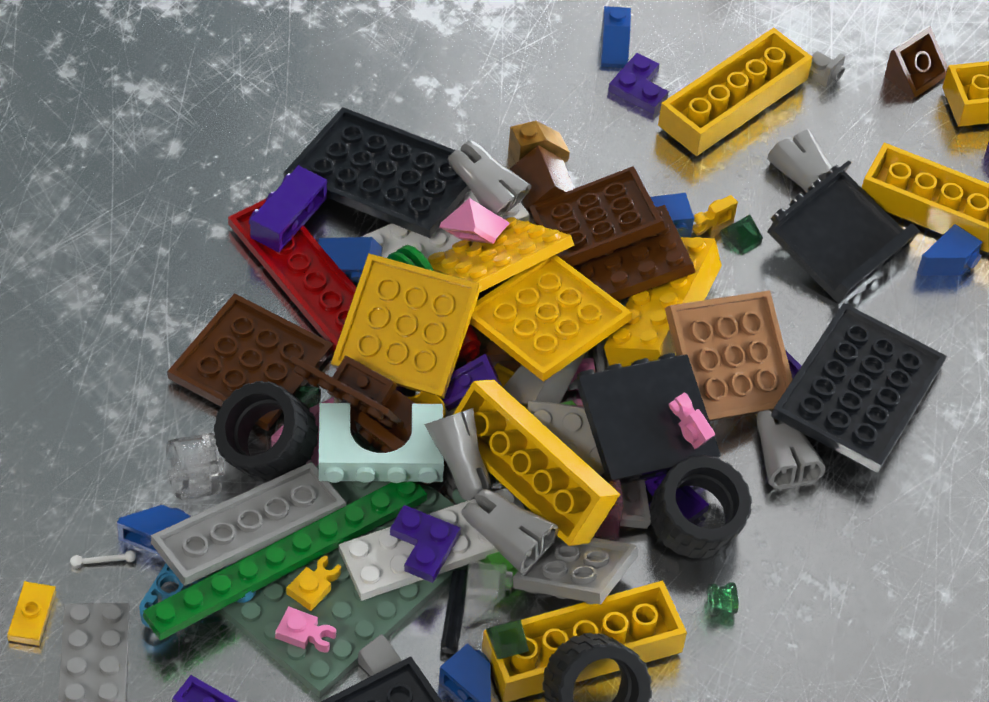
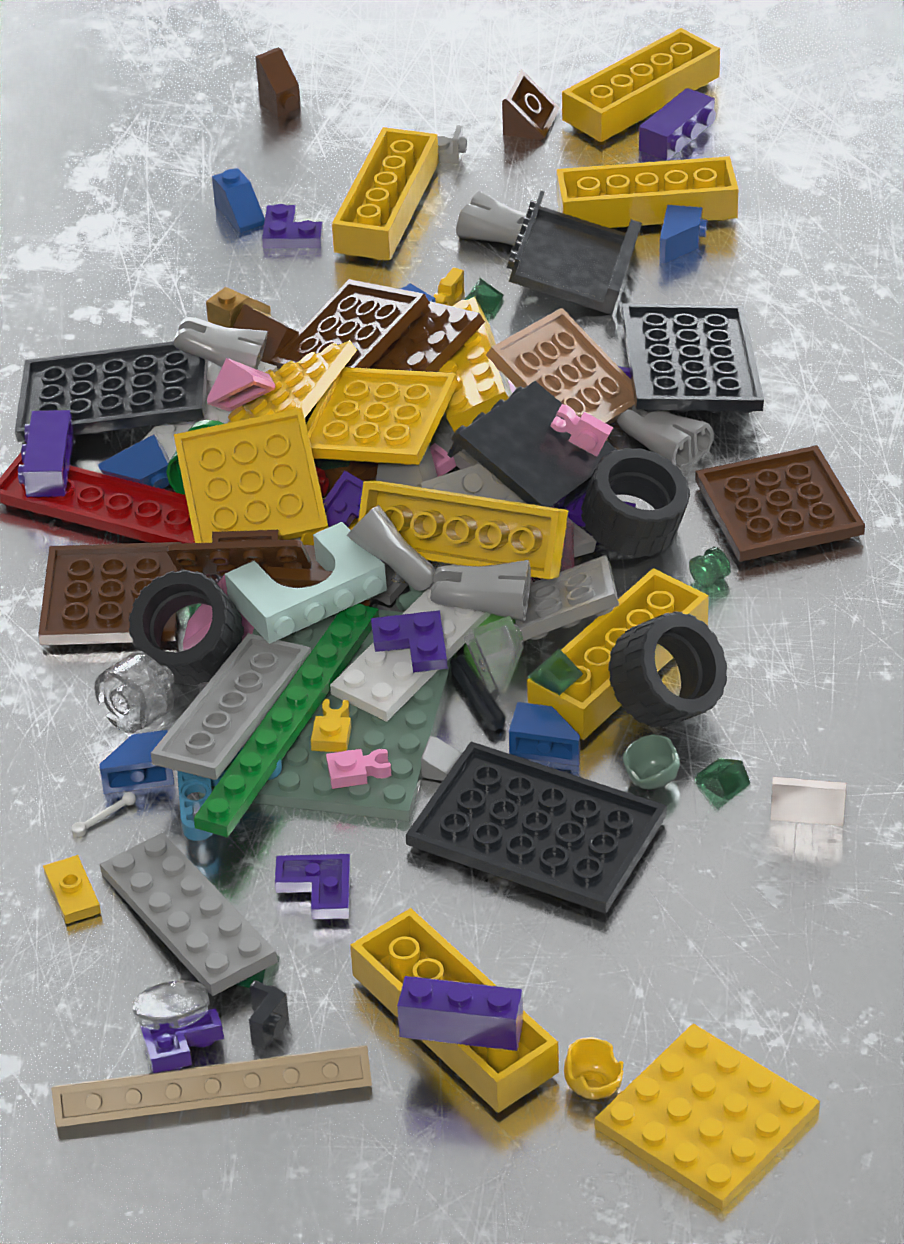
camera: 25 degrees left, 10 degrees down
none -> reddish brown plate [695,445,865,562]

